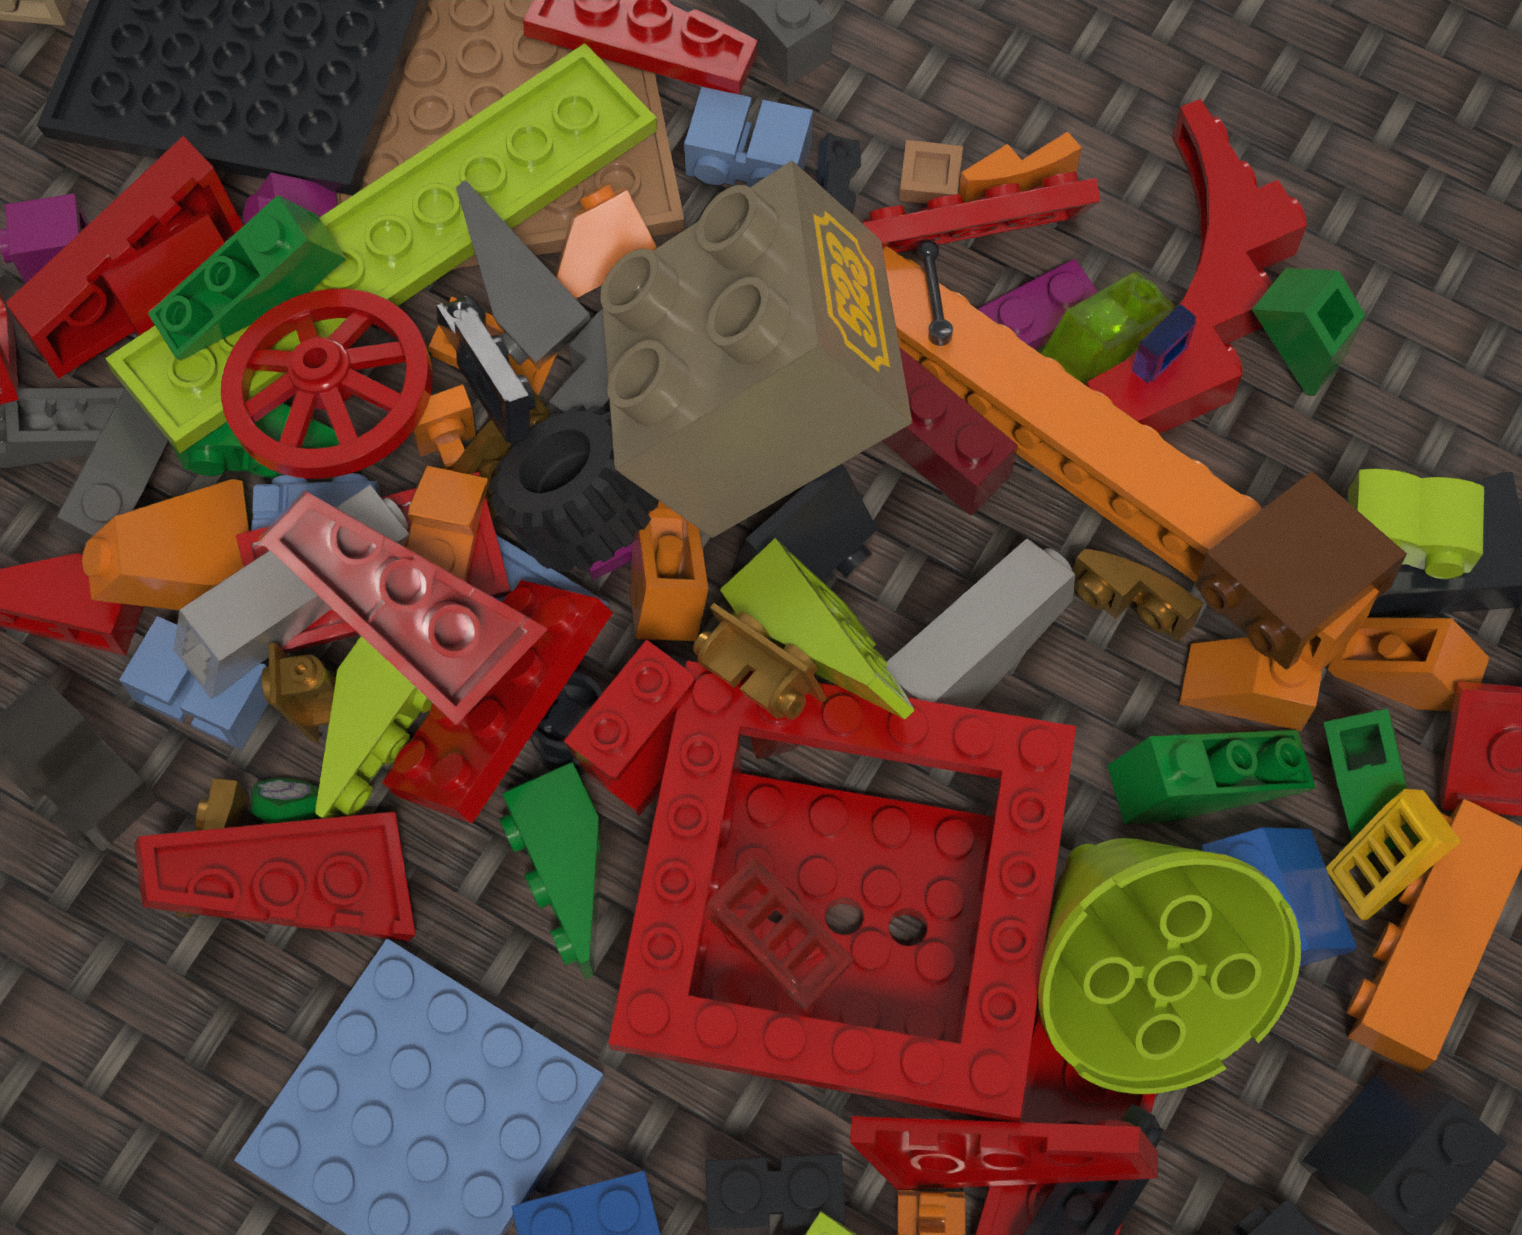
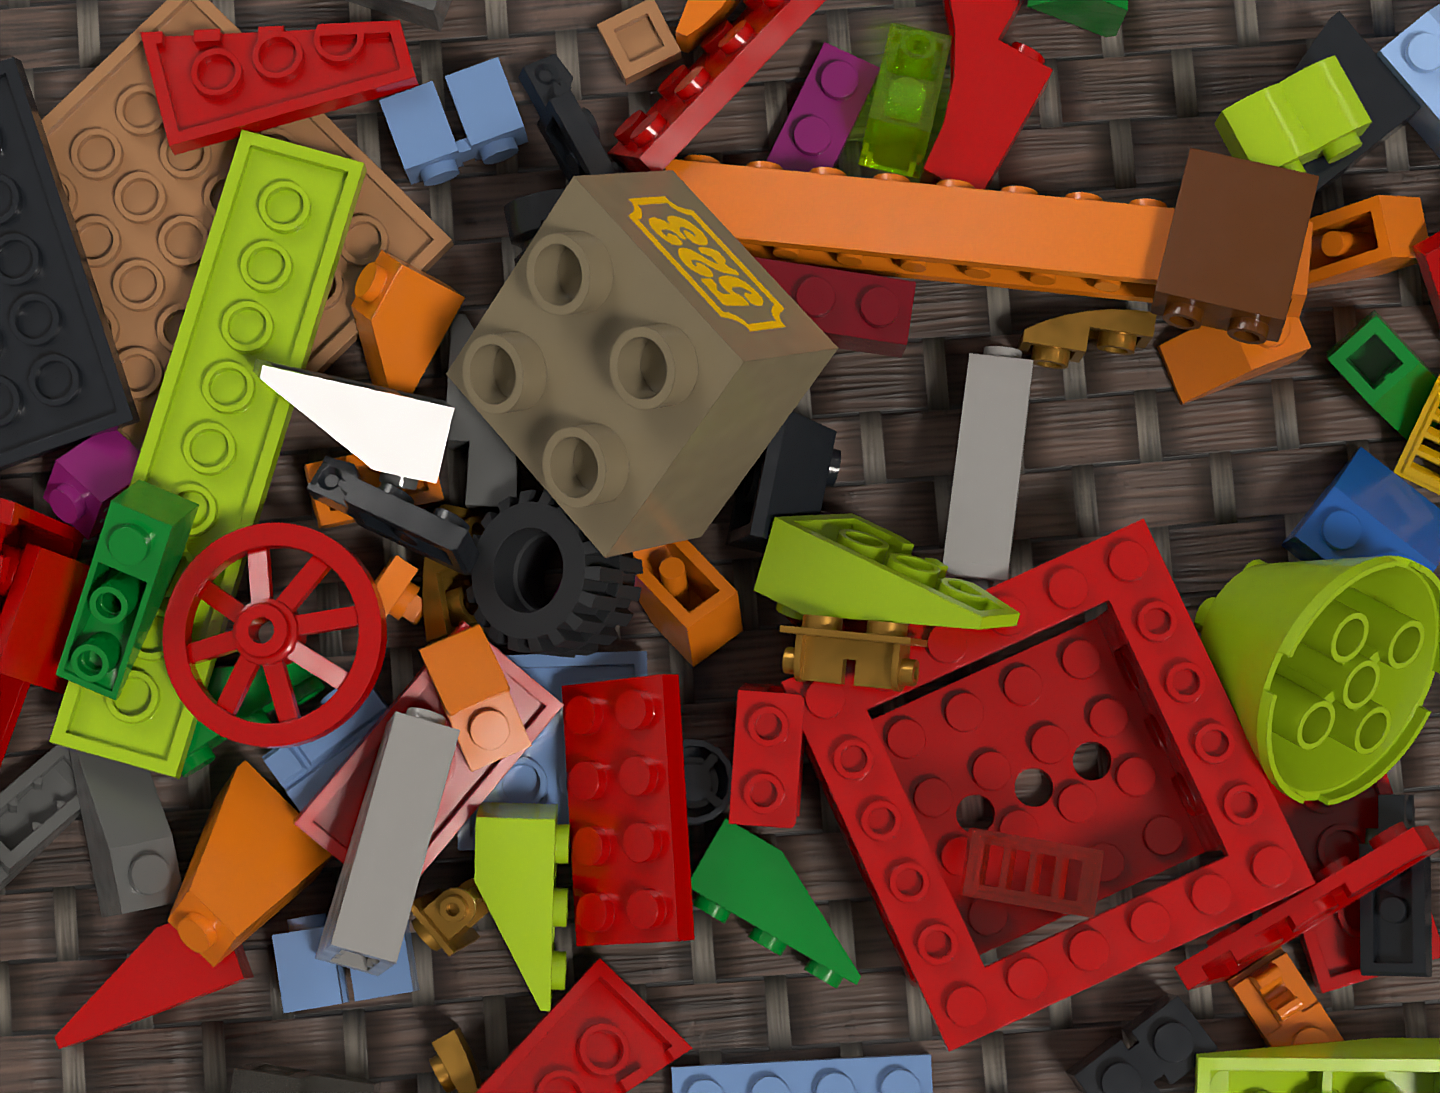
camera: 35 degrees left, 15 degrees up
green tile [251,778,320,824] -> none
red wedge [259,490,548,725] -> none
black hinge [916,240,953,346] -> none
green slope [1107,730,1316,824] -> none
clear blue tile [1132,304,1197,384] -> none

